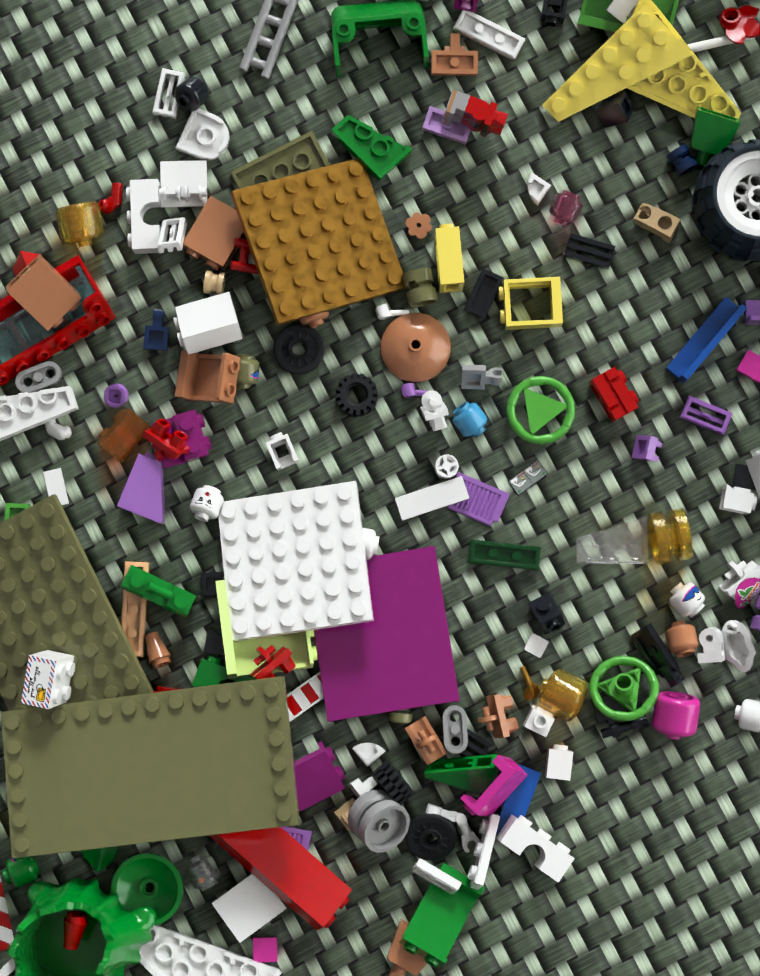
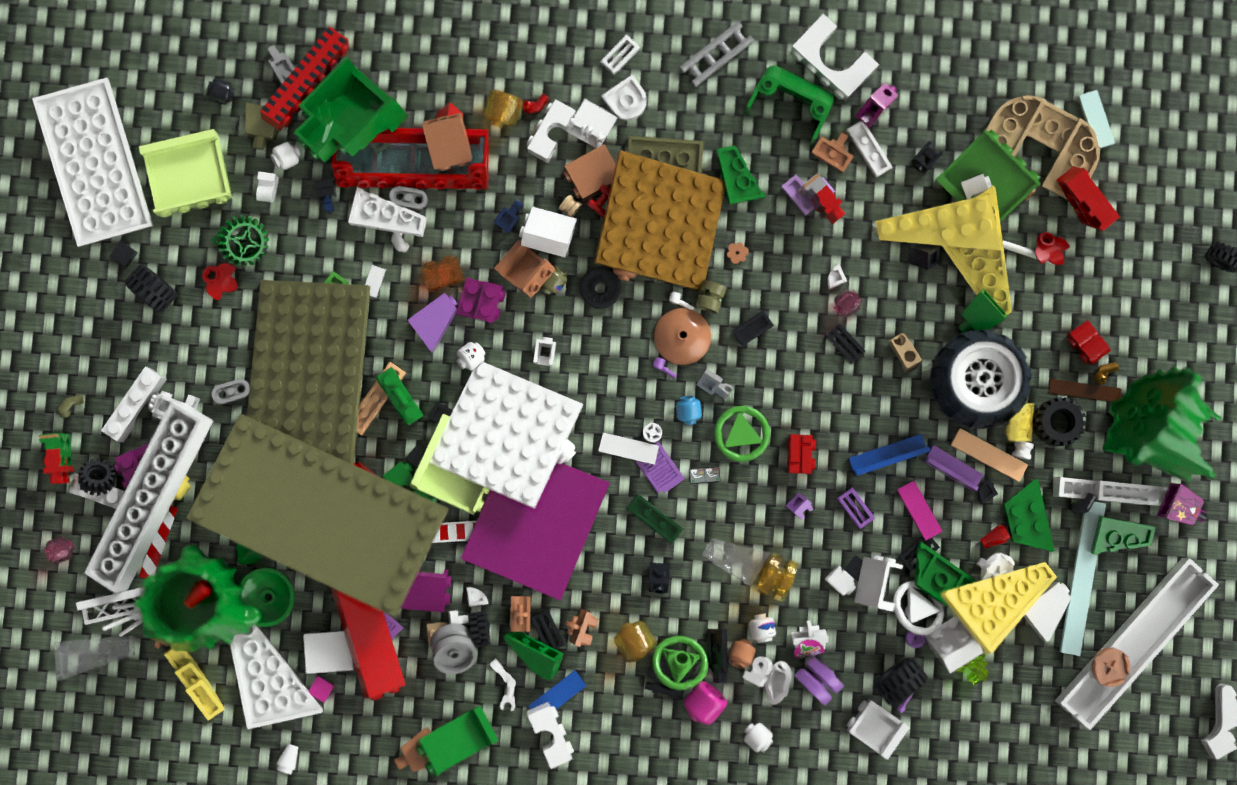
camera: 25 degrees right, 0 degrees up
green head [2,856,40,888] -> none
white brick [21,650,75,709] -> none
medium lavender tile [104,383,129,408] -> none
red hips [142,418,190,461] -> none
nougat cone [144,632,171,669] -> none
white tile [157,217,187,253] -> none
black head [174,77,209,112] -> none
clear head [185,853,221,891] -> none
red hips [250,645,296,680] -> none
black tyre [335,373,378,417] -> none
olive tile [388,710,413,723] -> none
black wheel [405,814,457,861] -> none
white tile [412,858,462,895] -> none
white hips [420,390,449,431] -> none
light yellow window [434,224,464,293] -> none
light grey plate [442,705,468,754] -> none
dark pink panel [461,755,528,817] -> none
white tile [468,814,500,890] -> none
light yellow window [499,277,563,330] -> none
pearl gold hand [520,666,541,701] -> none
white window [522,704,555,737] -> none
white sticker [524,633,549,658] -> none
white brick [544,744,573,781] -> none
dark blue wheel [666,144,698,177] -> none

